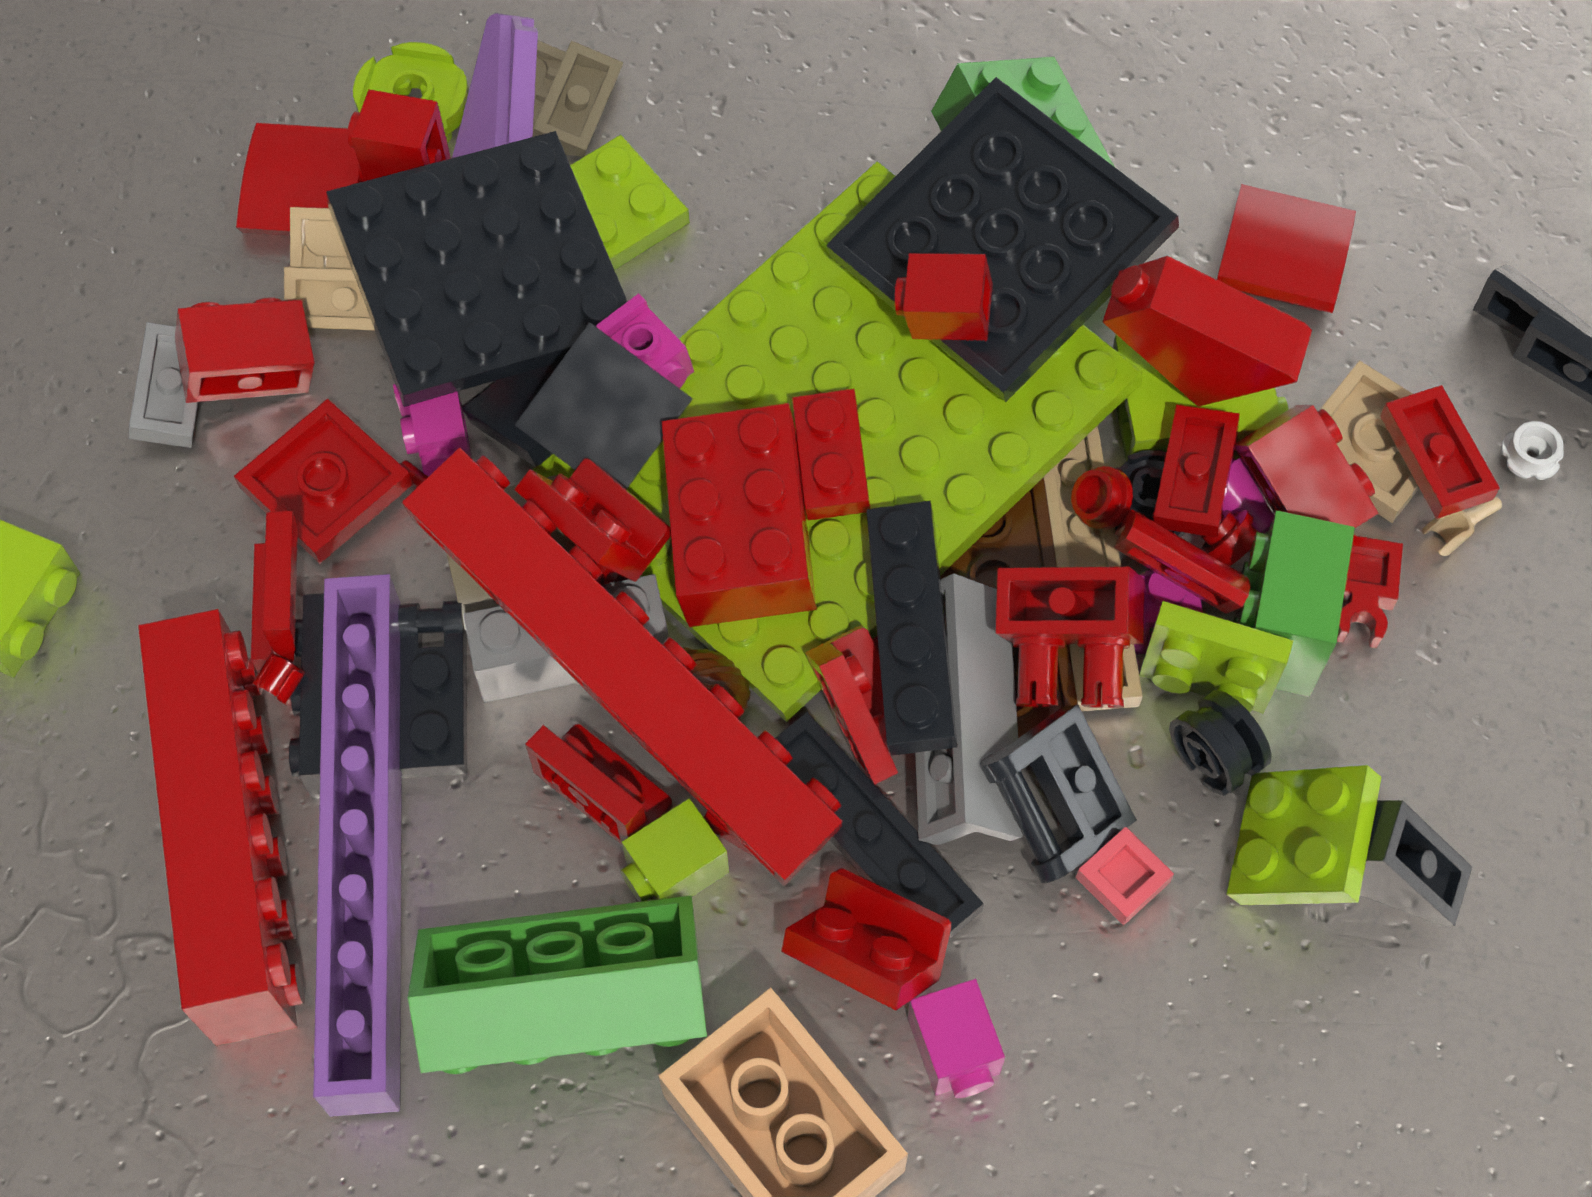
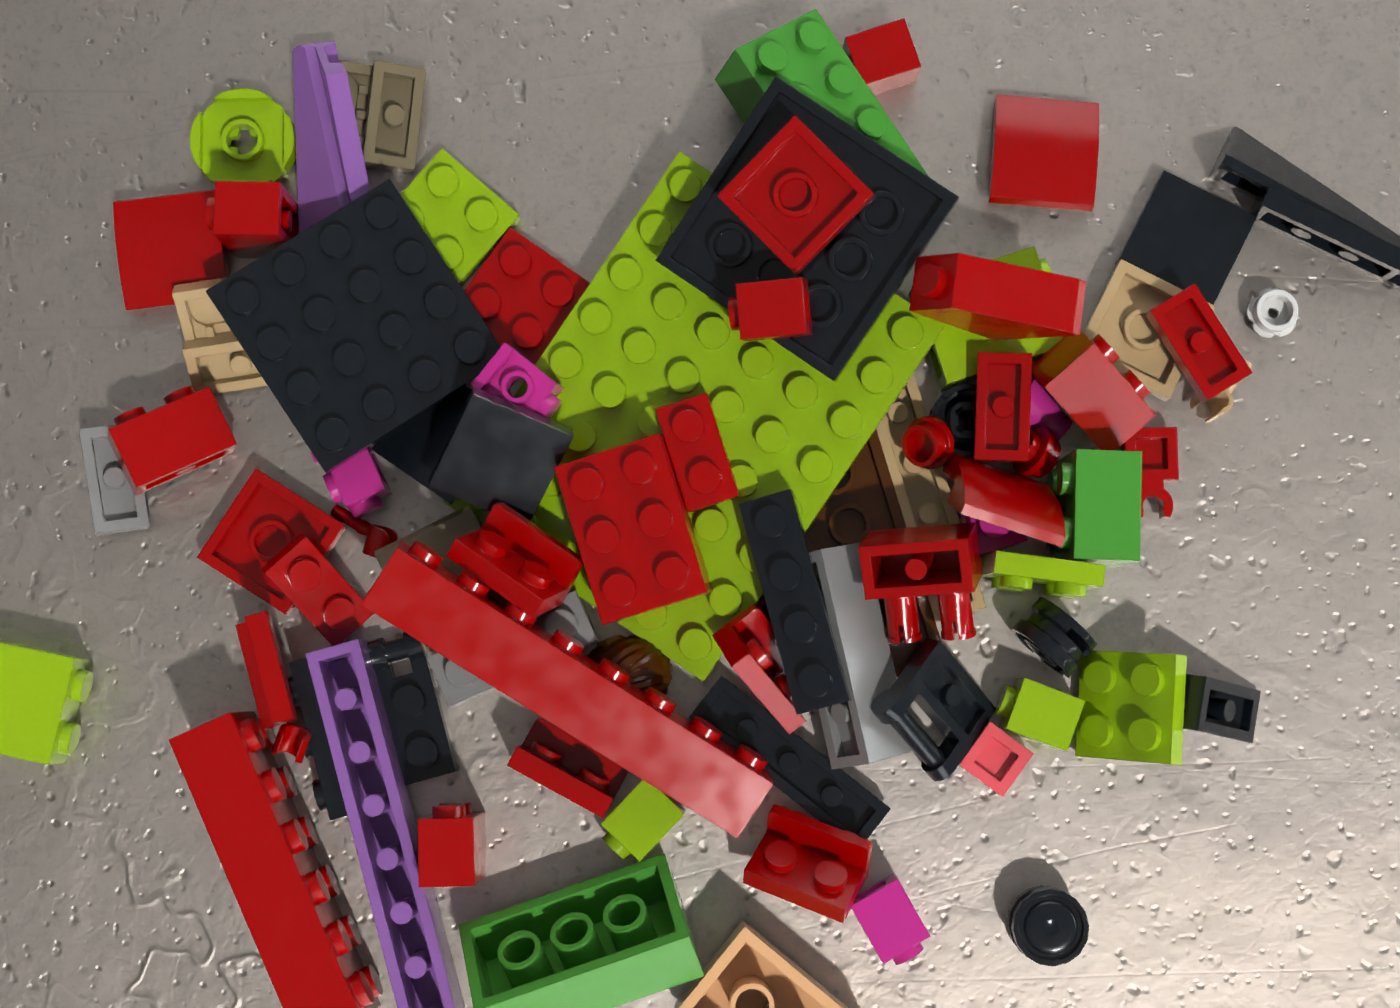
camera: 15 degrees left, 20 degrees up
none -> red plate [261,533,374,646]
none -> red brick [418,802,486,887]
none -> red plate [464,227,590,364]
none -> red plate [717,115,875,275]
none -> red brick [843,18,921,96]
none -> lime brick [995,678,1085,752]
none -> black wheel [1007,885,1089,966]
none -> black tile [1115,170,1257,305]

